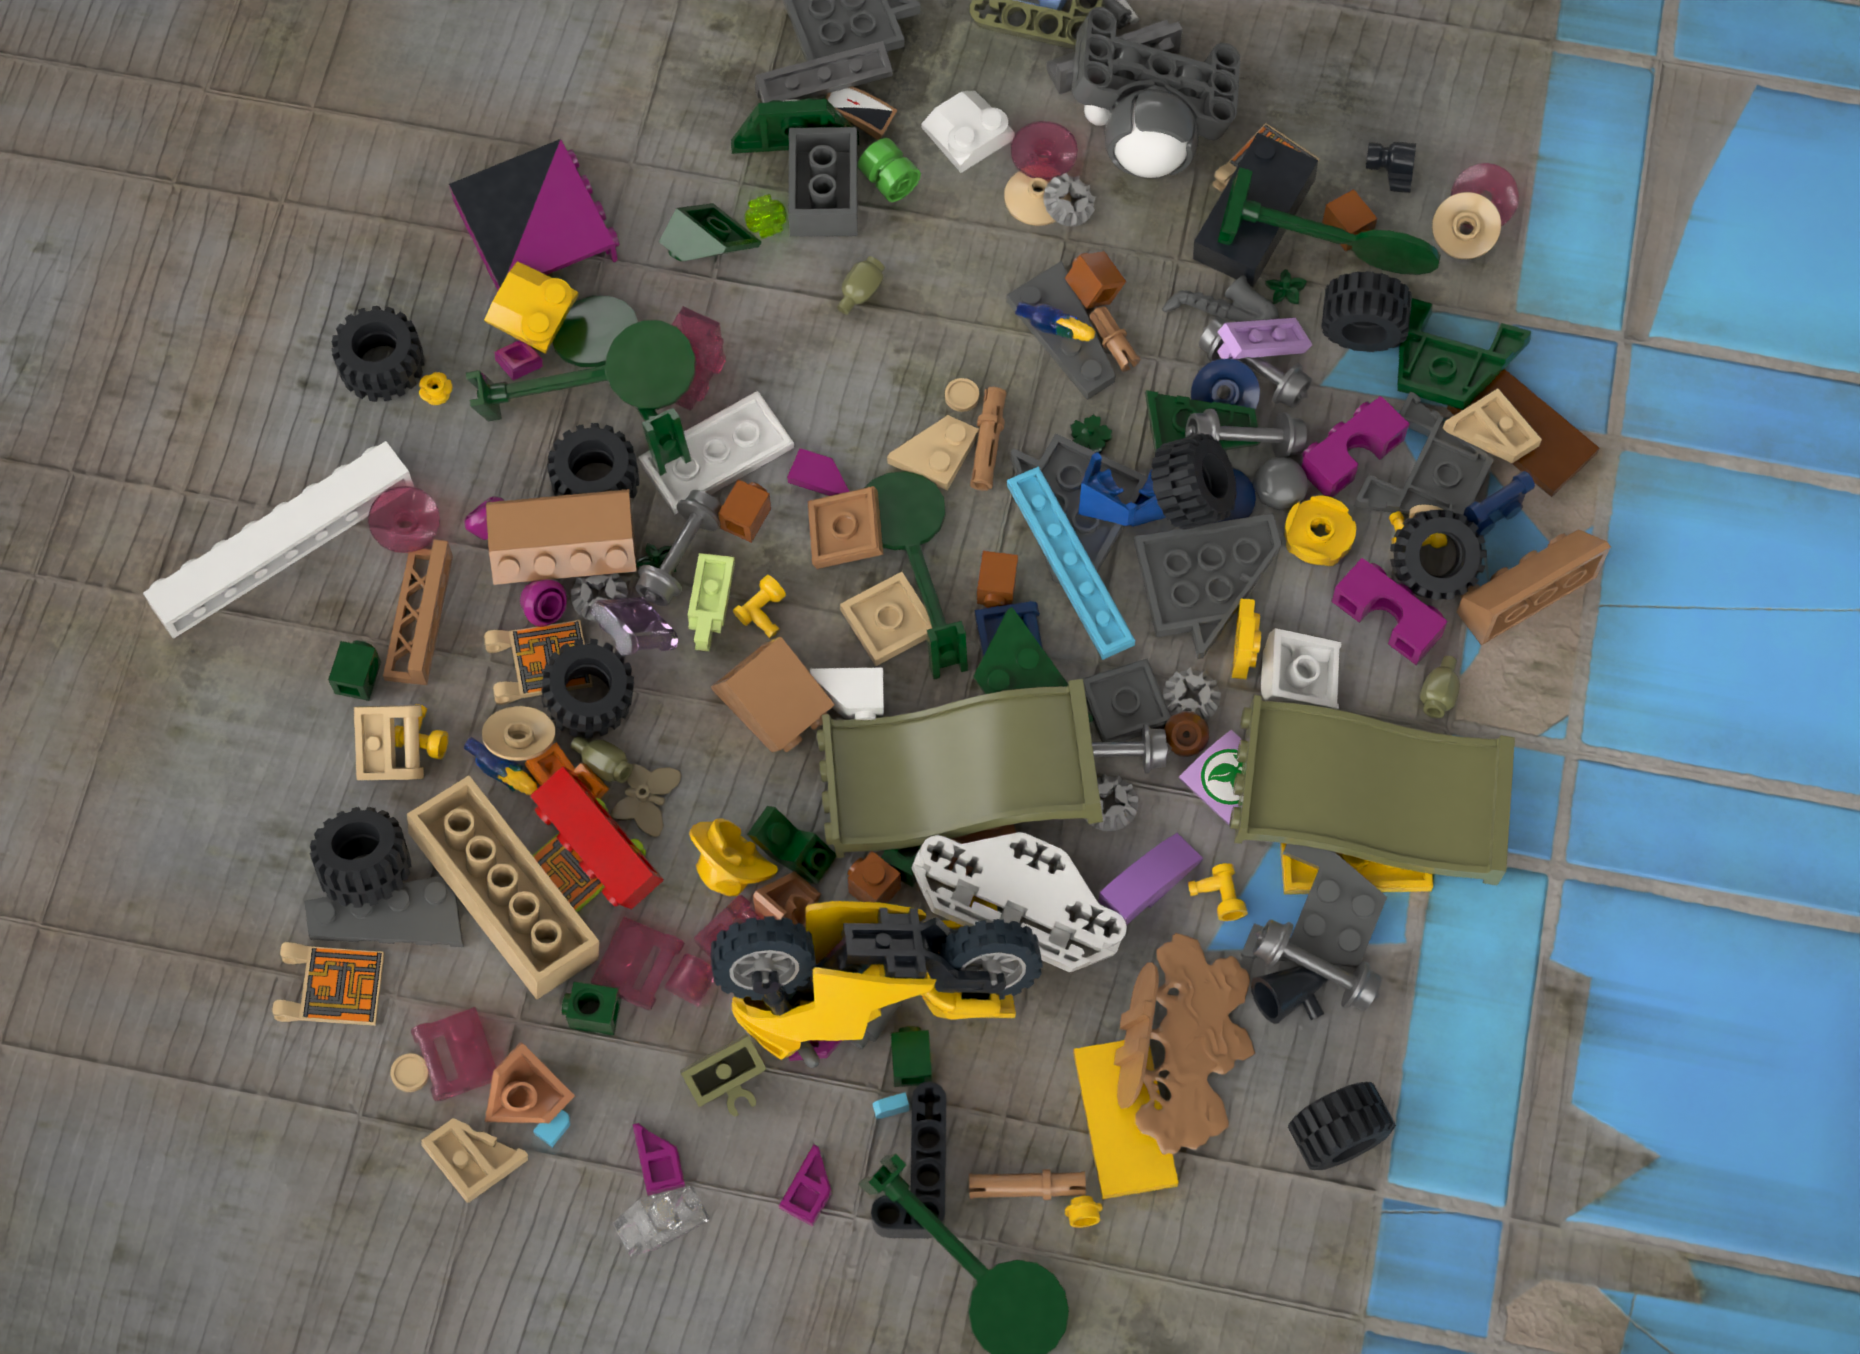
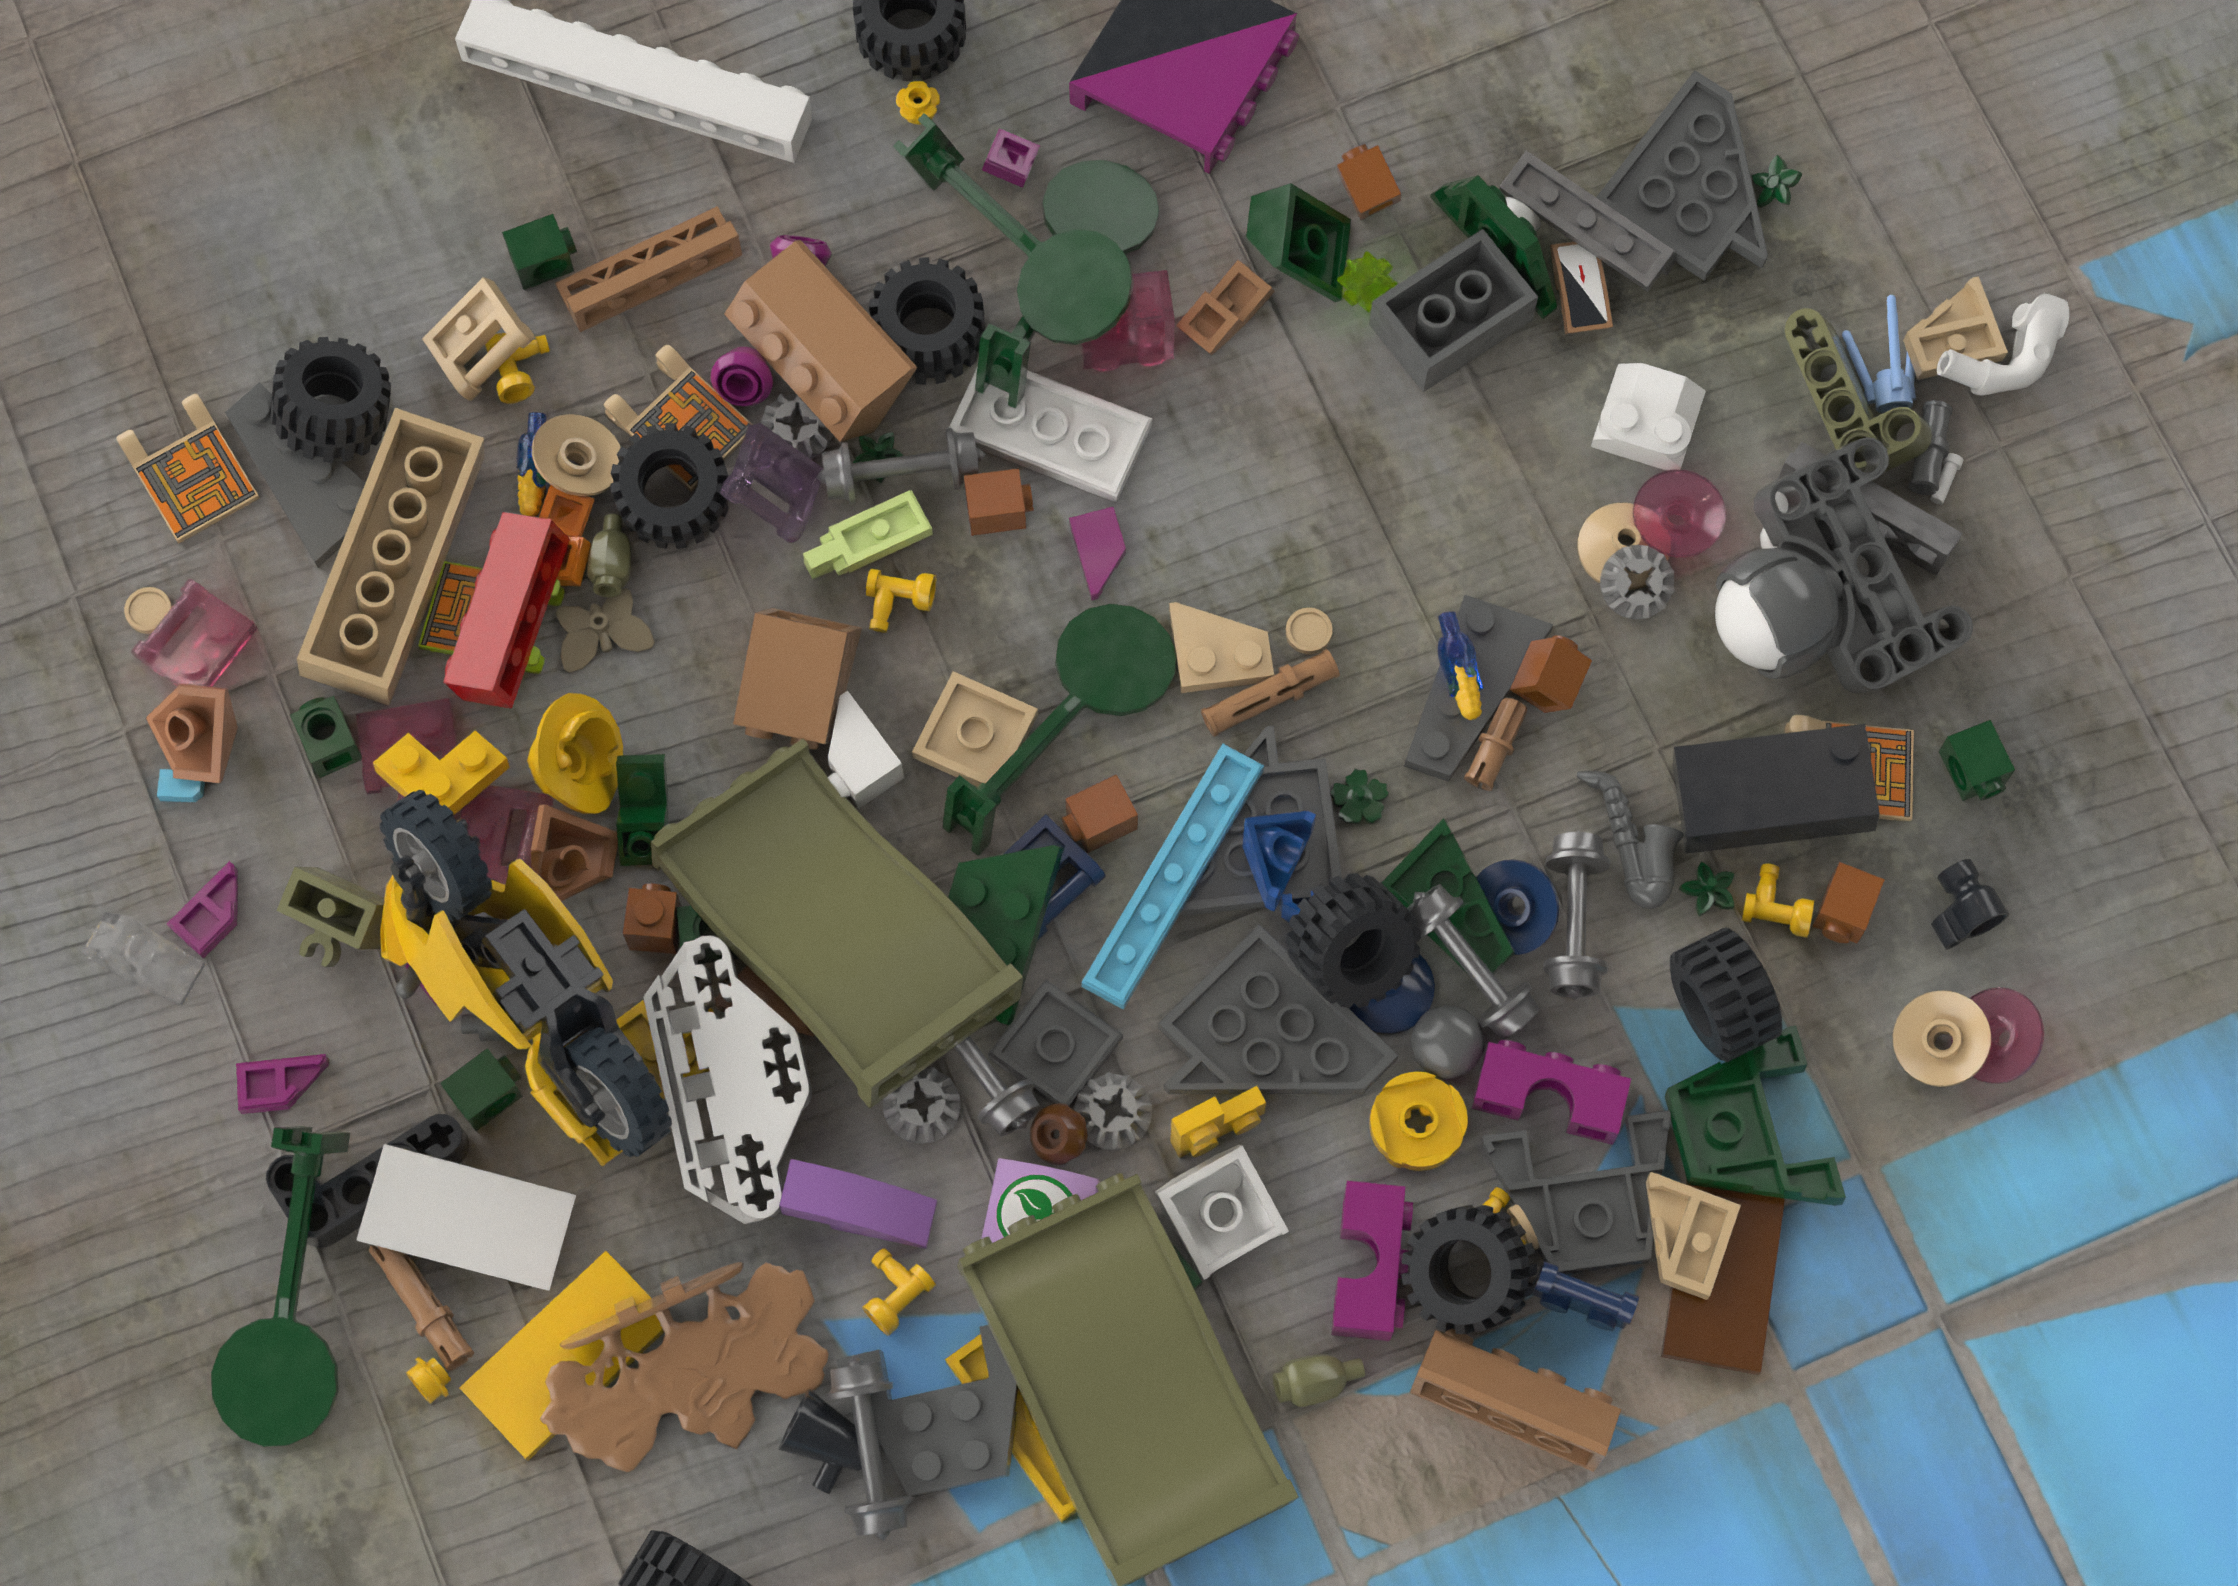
camera: 55 degrees right, 5 degrees up
clear pink dish [368,486,440,553] -> none
tan wing [422,1118,528,1203] -> none
yellow slope [484,261,578,354] -> none
medium nougat tile [808,486,883,569] -> none
olive plant [837,256,885,315] -> none
bright green wheel [858,138,921,202] -> none
medium azure piece [872,1092,909,1119] -> none
dark green piece [1217,167,1441,275] -> none
lavender hinge [1217,318,1312,360] -> none
none -> white tile [357,1144,576,1291]
none -> yellow plate [373,731,510,816]
none -> medium nougat slope [1176,260,1275,355]
none -> dark orange brick [1337,144,1401,221]
none -> yellow piece [1741,864,1814,938]
none -> dark green brick [1938,720,2015,801]

